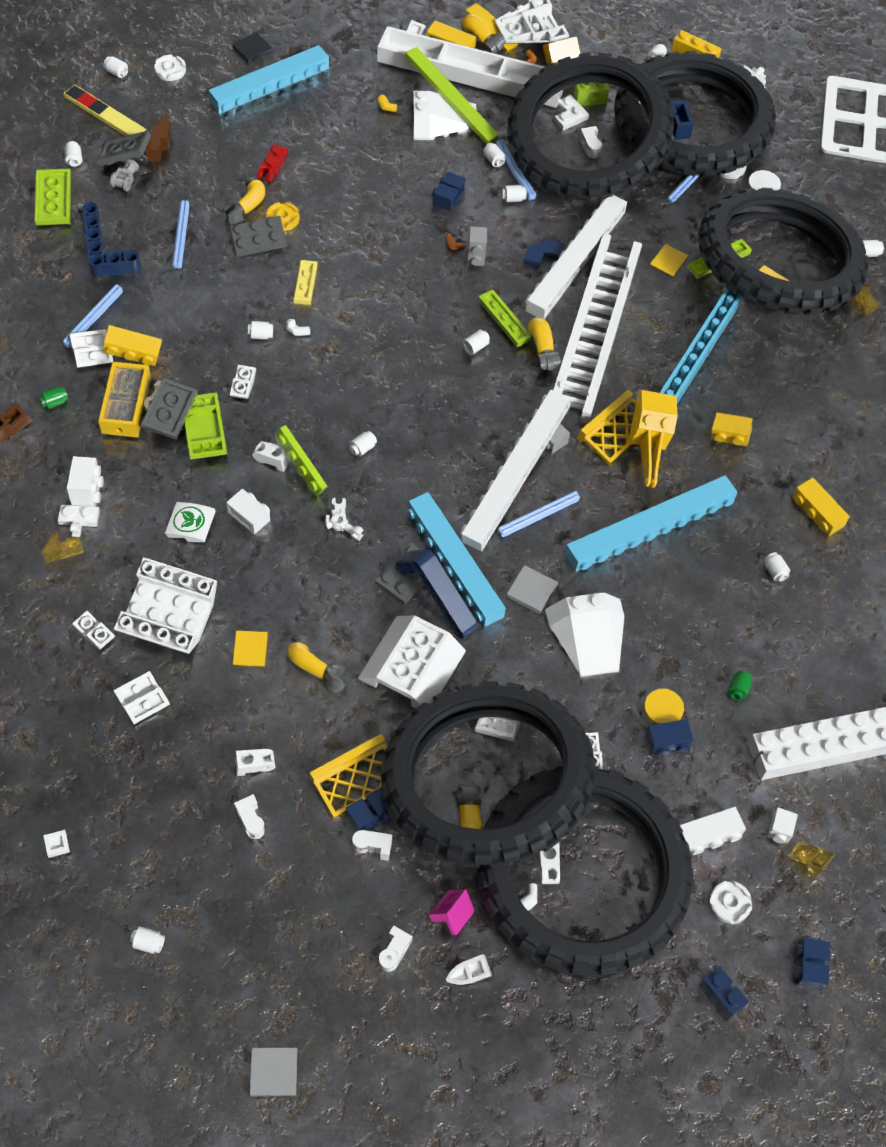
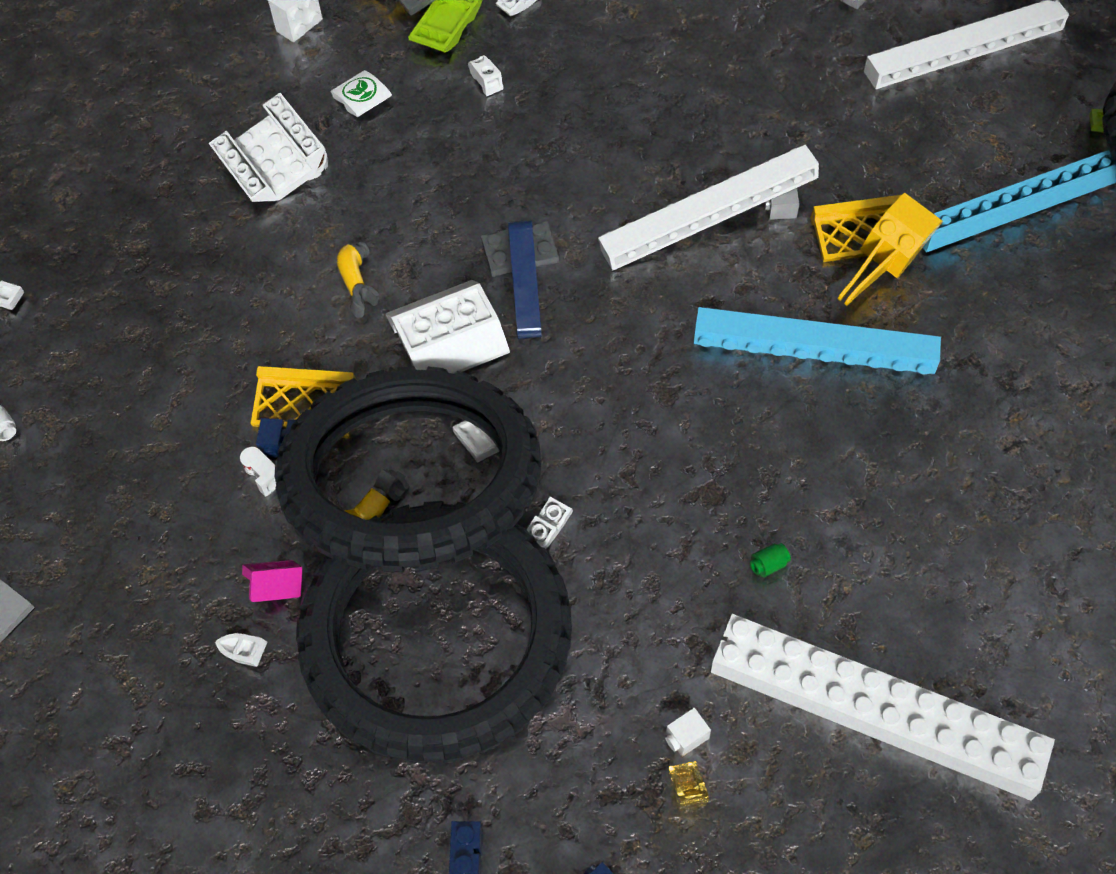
camera: 45 degrees right, 0 degrees up
clear yellow slope [42,530,84,563] -> none
white plate [58,505,100,537] -> none
white slope [72,611,115,650] -> none
white slope [114,671,170,724] -> none
white brick [226,489,270,534] -> none
yellow window [233,631,268,666] -> none
white leg [234,794,265,839] -> none
white leg [235,749,275,776] -> none
lime plate [274,425,328,496] -> none
white piece [325,498,363,541] -> none
white brick [349,431,377,457] -> none
white leg [379,926,412,972] -> none
medium azure brick [407,492,506,627] -> none
white brick [462,329,490,355] -> none
lime plate [478,289,532,347] -> none
light blue axle [498,491,580,537] -> none
light grey tile [506,565,558,614] -> none
white arm [520,883,537,911] -> none
dark blue tile [523,239,565,267] -> none
yellow piece [528,317,561,370] -> none
white leg [538,843,560,884] -> none
white wedge [545,593,624,677] -> none
white ladder [553,233,642,424] -> none
yellow tile [644,689,684,724] -> none
dark blue piece [646,719,694,756] -> none
yellow window [650,244,689,276] -> none
white brick [680,807,746,855] -> none
white tile [709,881,752,924] -> none
yellow brick [712,412,753,446] -> none
white brick [764,552,790,581] -> none
yellow brick [792,478,850,537] -> none

